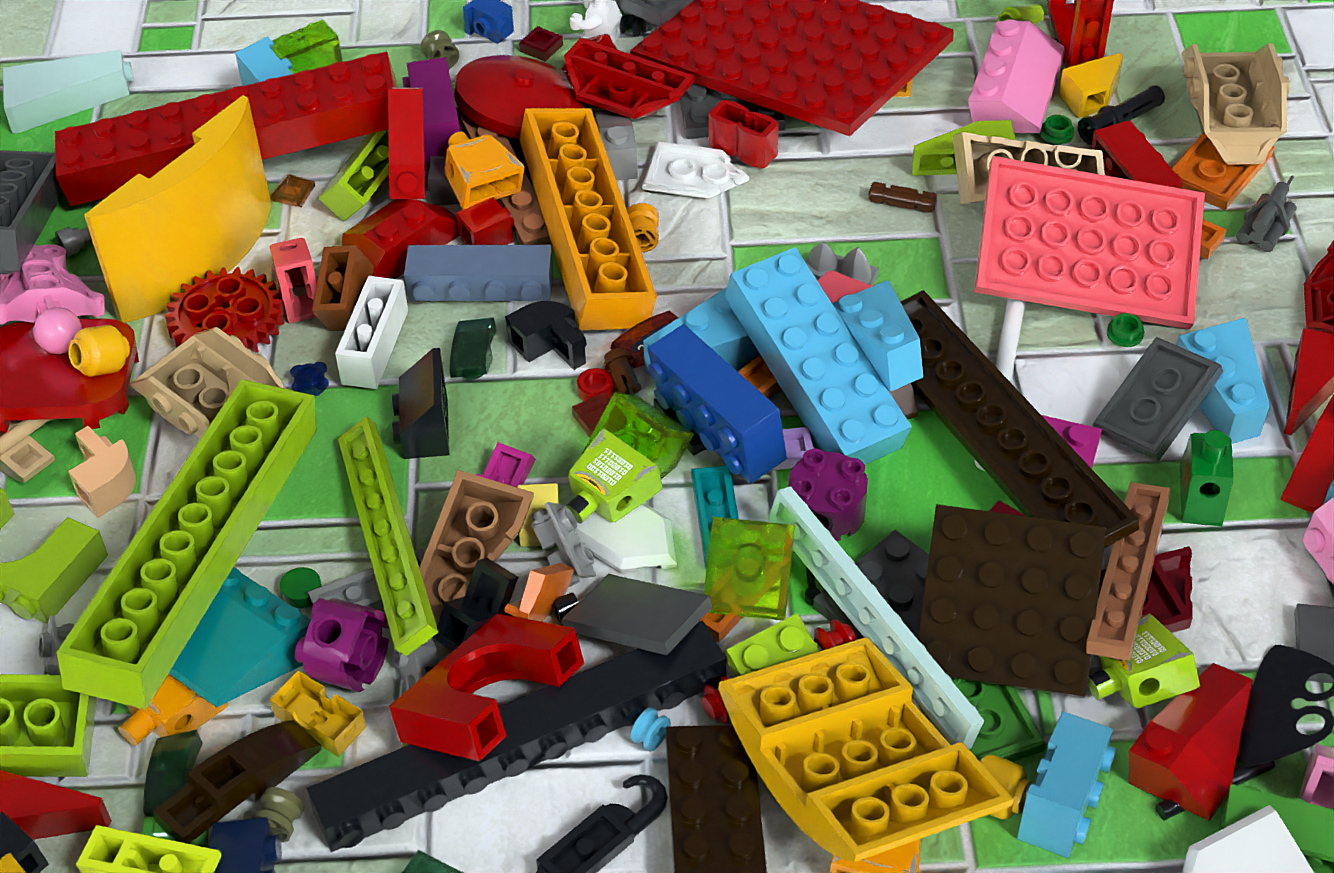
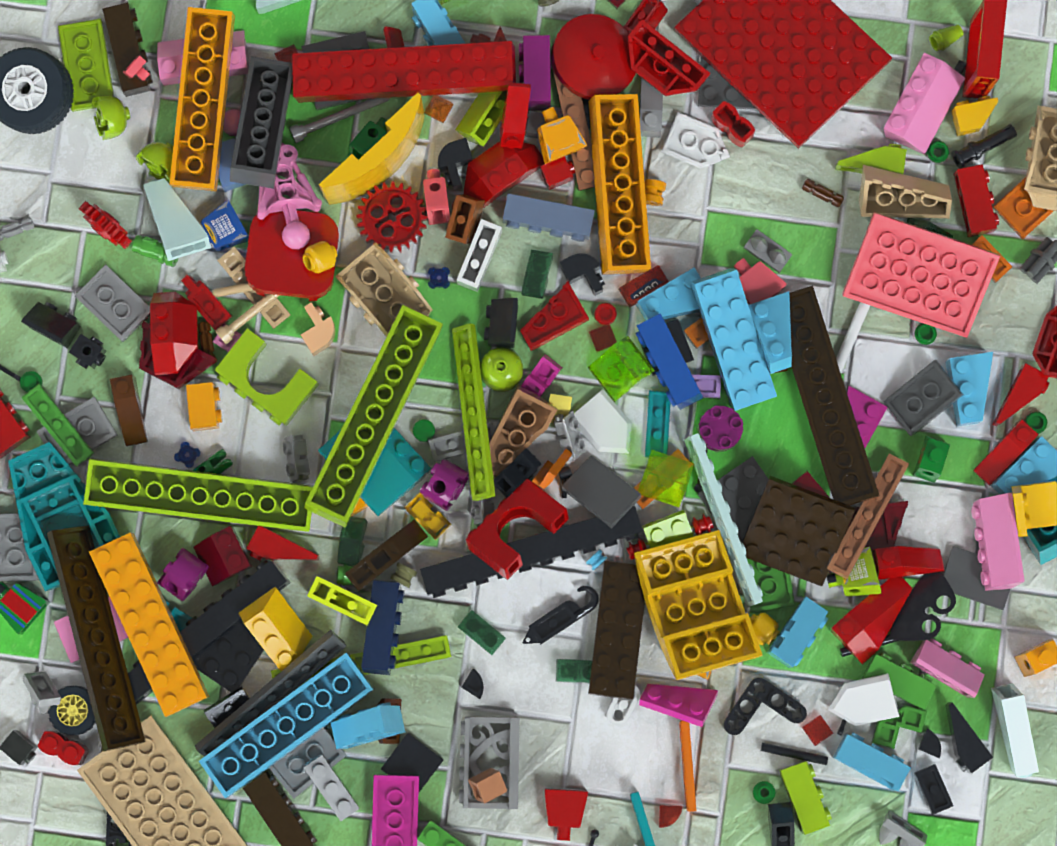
camera: 10 degrees right, 35 degrees up
lime torso [565,428,663,524] -> none
reddish brown pin [603,348,642,398] -> none
none -> black brick [438,138,472,191]
none -> lime cylinder [480,347,523,392]
none -> red wing [520,281,589,351]
none -> red slope [874,546,944,580]

